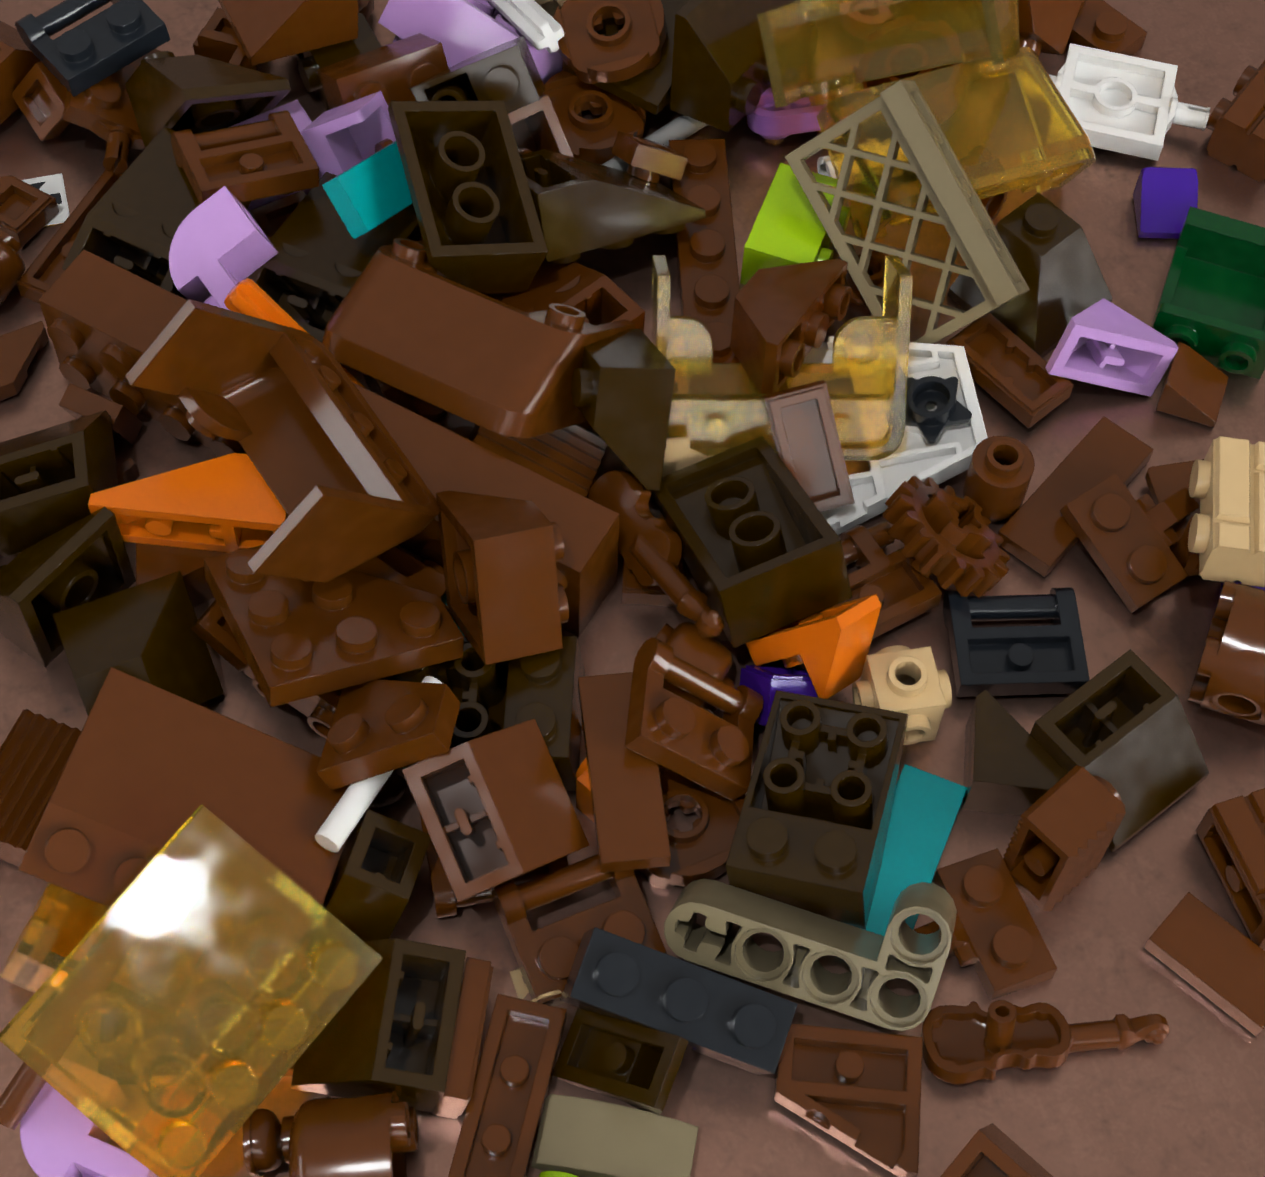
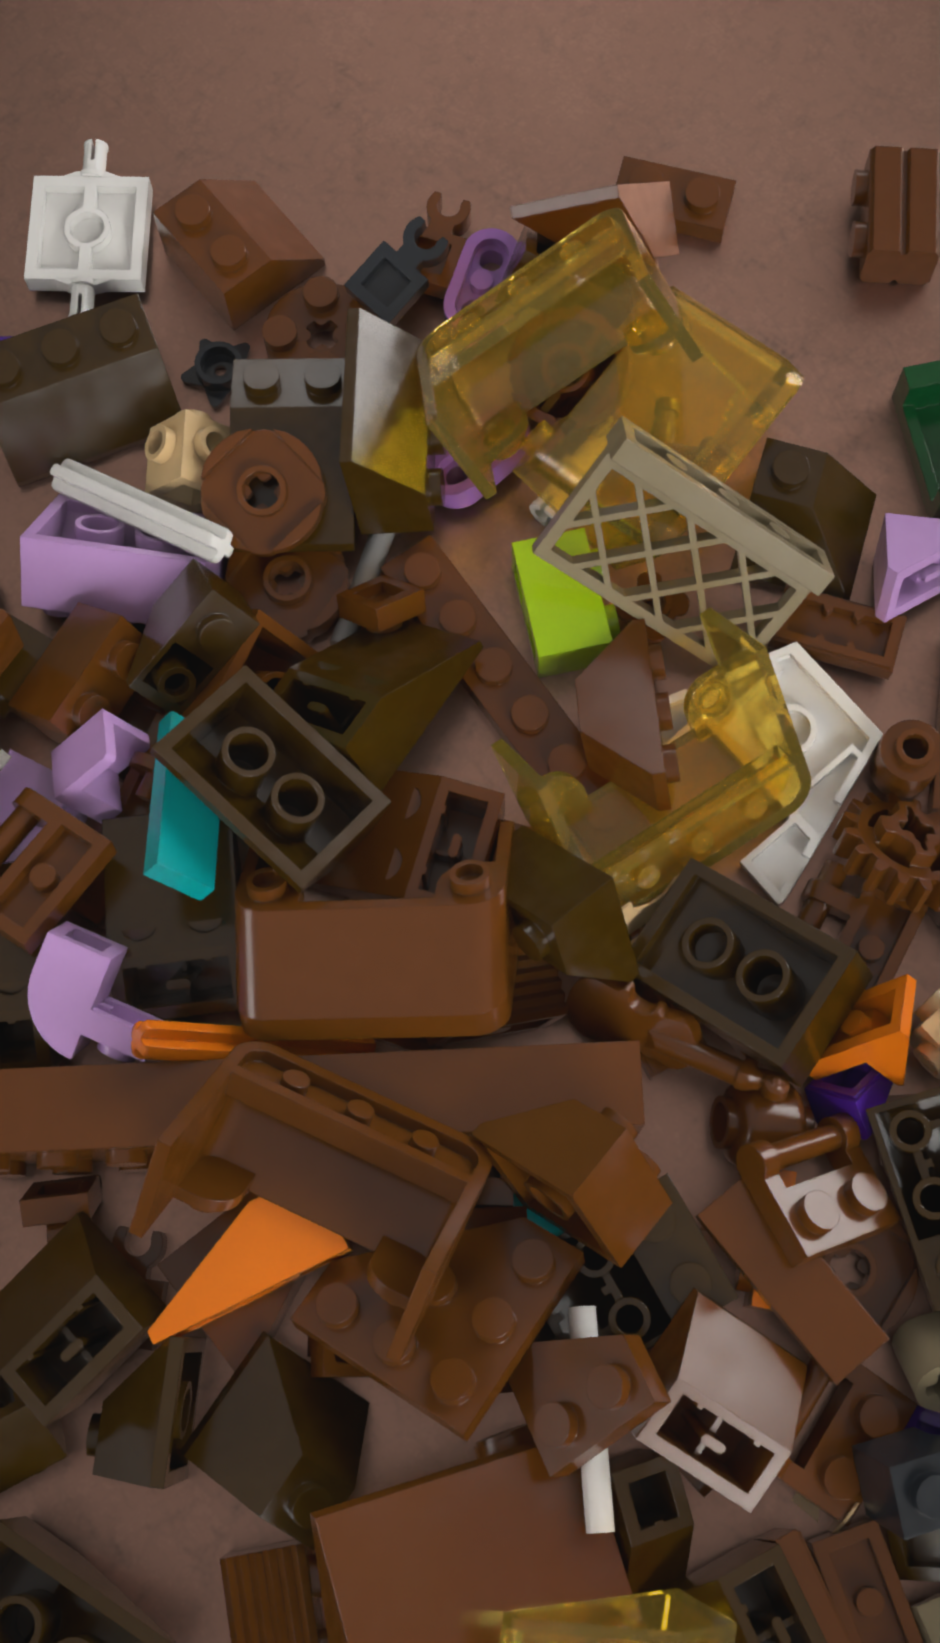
camera: 25 degrees left, 15 degrees up
reddish brown tile [763,380,855,512] -> none
black plate [891,376,972,444] -> none
white plate [1019,43,1210,161] -> none
dark purple slope [1133,167,1198,239] -> none

